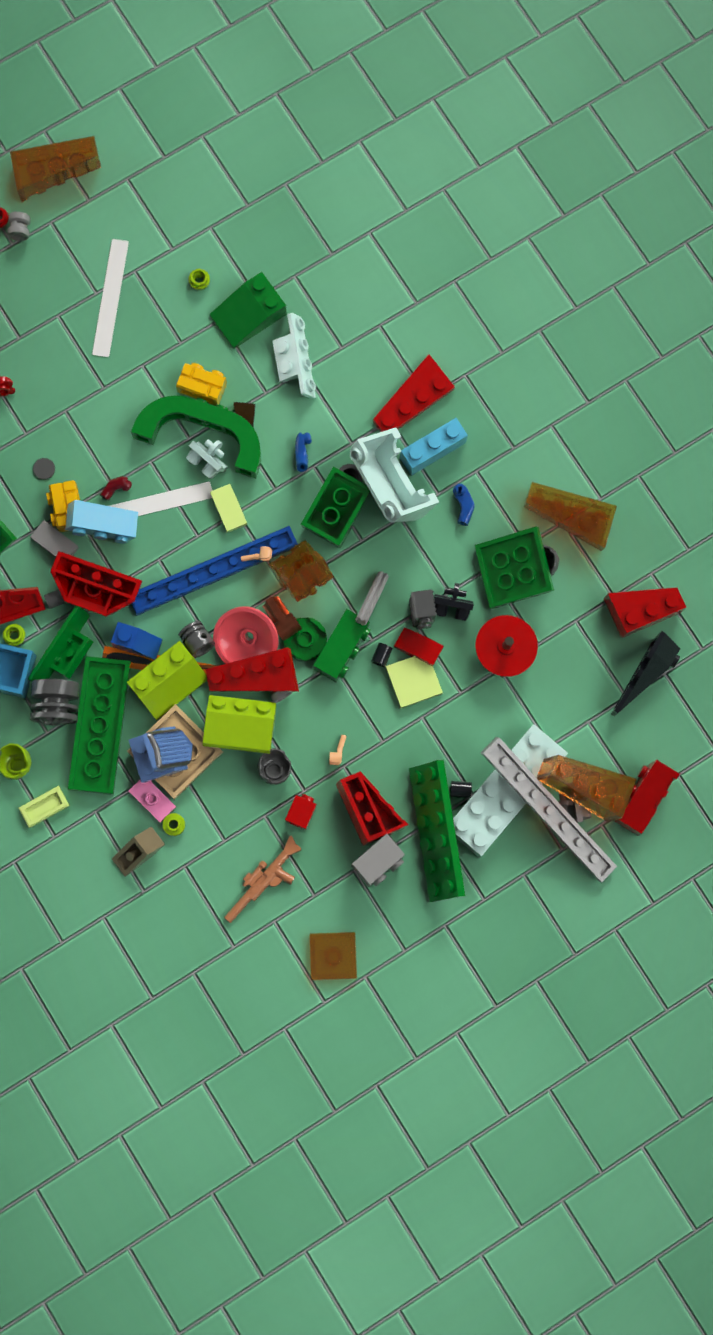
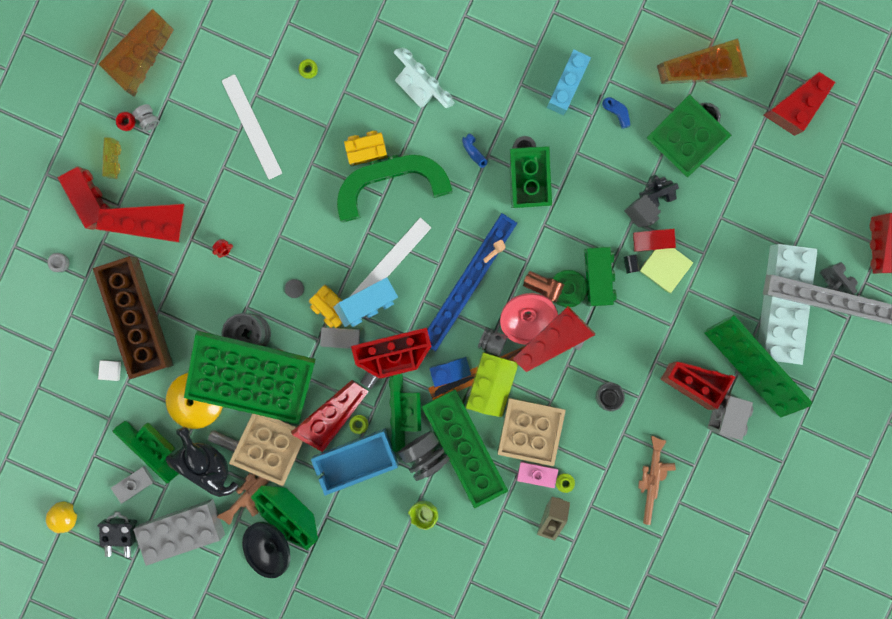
camera: 20 degrees left, 10 degrees up
yellowish green tile [19,786,70,828] -> none
dark red arm [100,476,132,501] -> none
medium blue piece [129,726,193,783] -> none
light aqua hips [186,439,228,478] -> none
lime slope [203,695,276,754] -> none
green slope [210,272,287,349] -> none
yellowish green tile [210,484,247,533] -> none
dark brown tile [234,402,256,427] -> none
clear orange brick [269,540,334,602] -> none
red brick [285,794,317,831] -> none
clear orange plate [310,932,357,980] -> none
light nougat hand [329,735,347,765] -> none
light aqua windscreen [350,428,439,522] -> none
light grey axle [356,571,389,625] -> none
red wing [373,354,455,432] -> none
black hinge [450,781,472,798] -> none
red piece [475,615,538,677] -> none
clear orange wedge [537,755,636,822] -> none
black wedge [611,631,680,716] -> none

